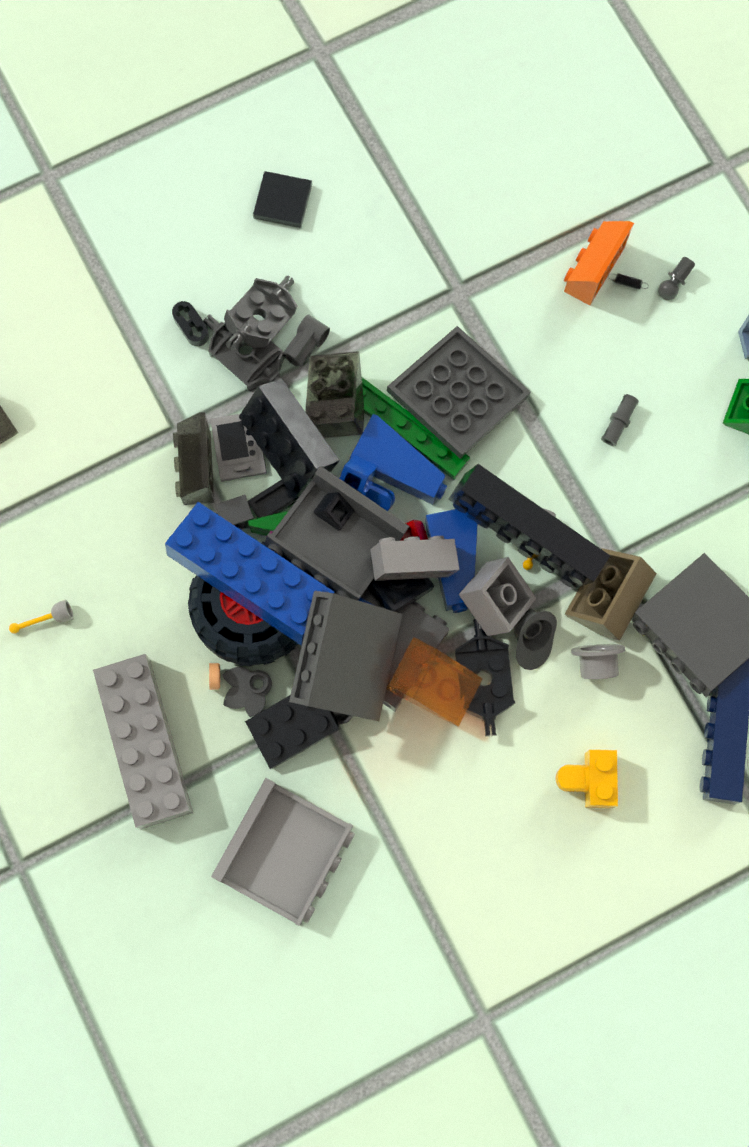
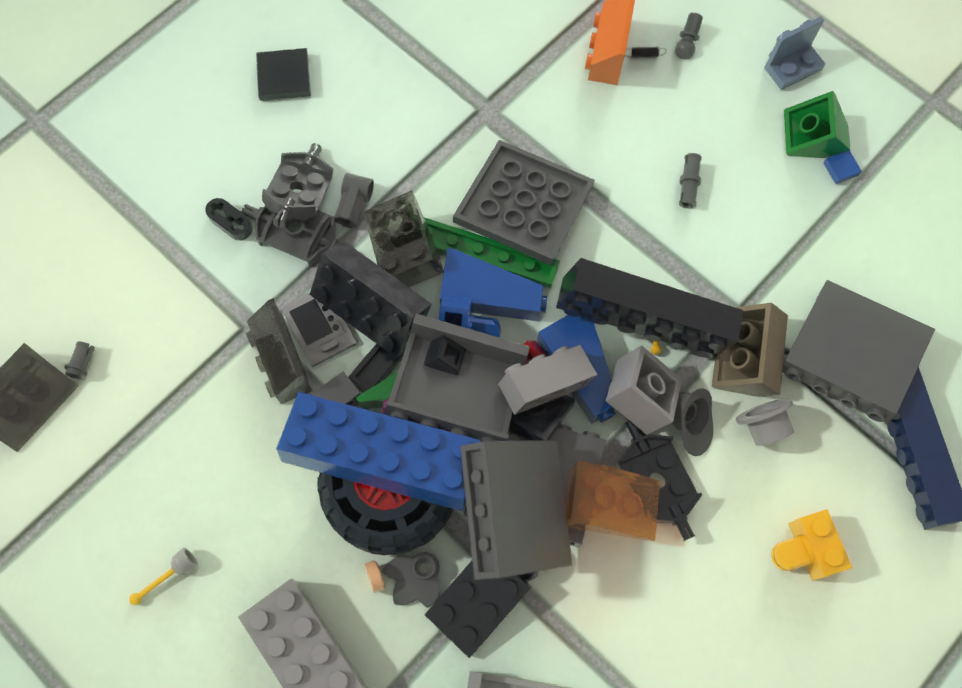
camera: 20 degrees left, 5 degrees down
none -> dark grey pin [64,341,95,380]

